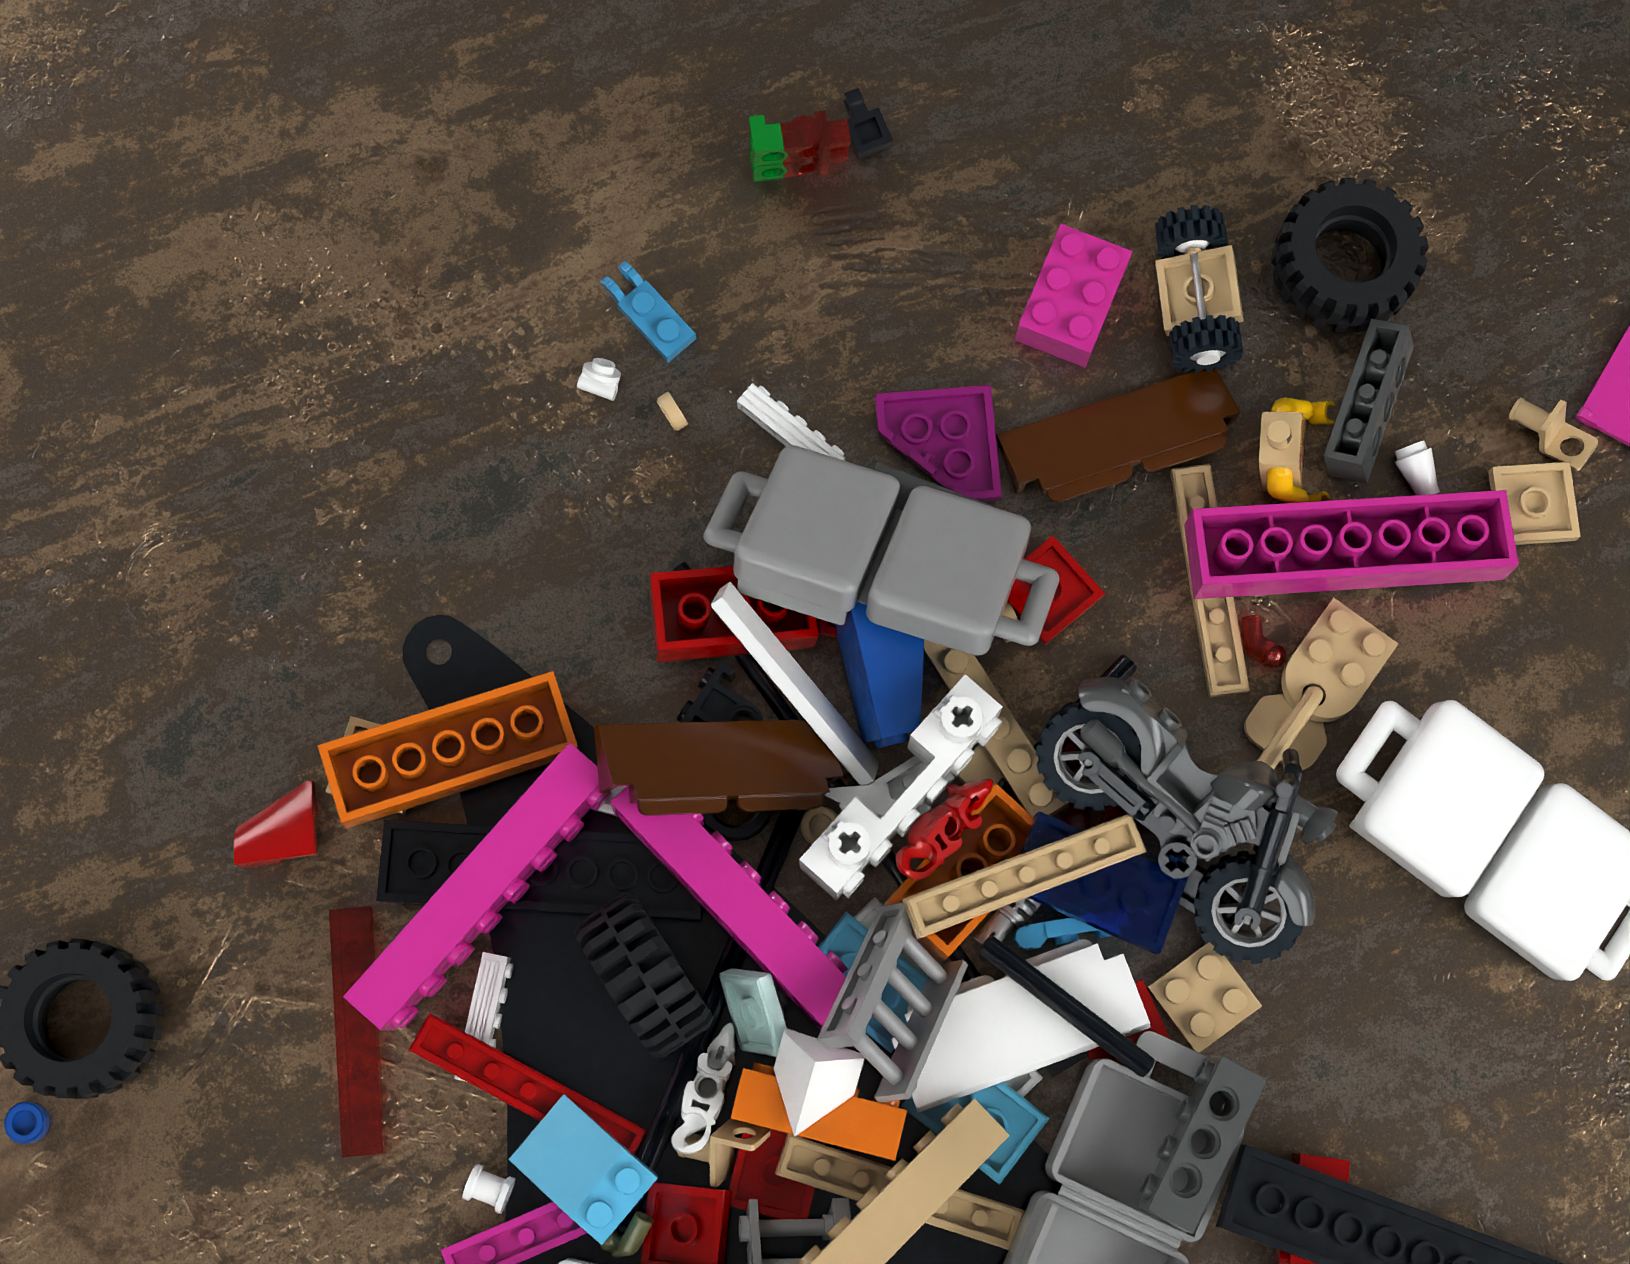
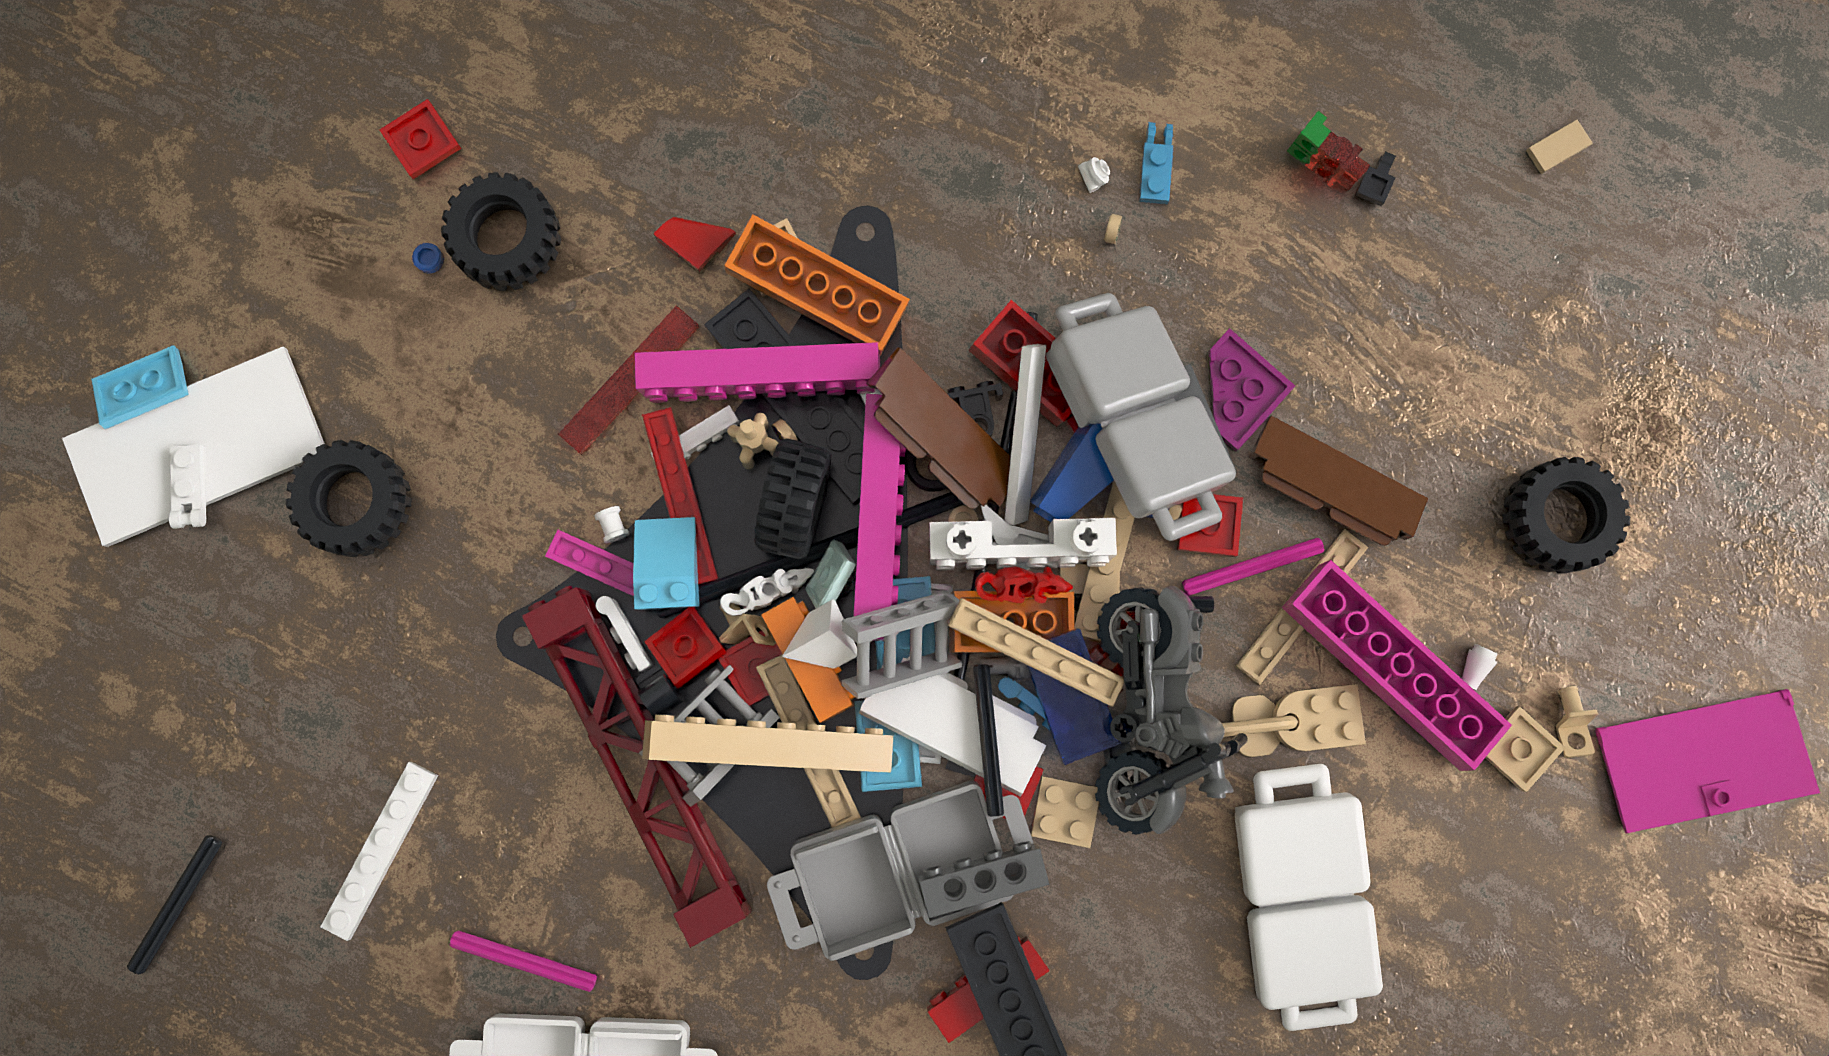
camera: 45 degrees right, 5 degrees up
olive arm [600,1211,654,1258] -> none
white piece [737,383,845,461] -> none
dark pink brick [1015,224,1133,368] -> none
plate [1155,205,1244,373] -> none
clear red arm [1242,615,1287,668] -> none
torso [1259,398,1335,503] -> none
dark grey brick [1323,319,1414,484] -> none
none -> tan plant [727,413,779,469]
none -> tan tile [772,419,798,441]
none -> dark pink axle [1182,538,1324,596]

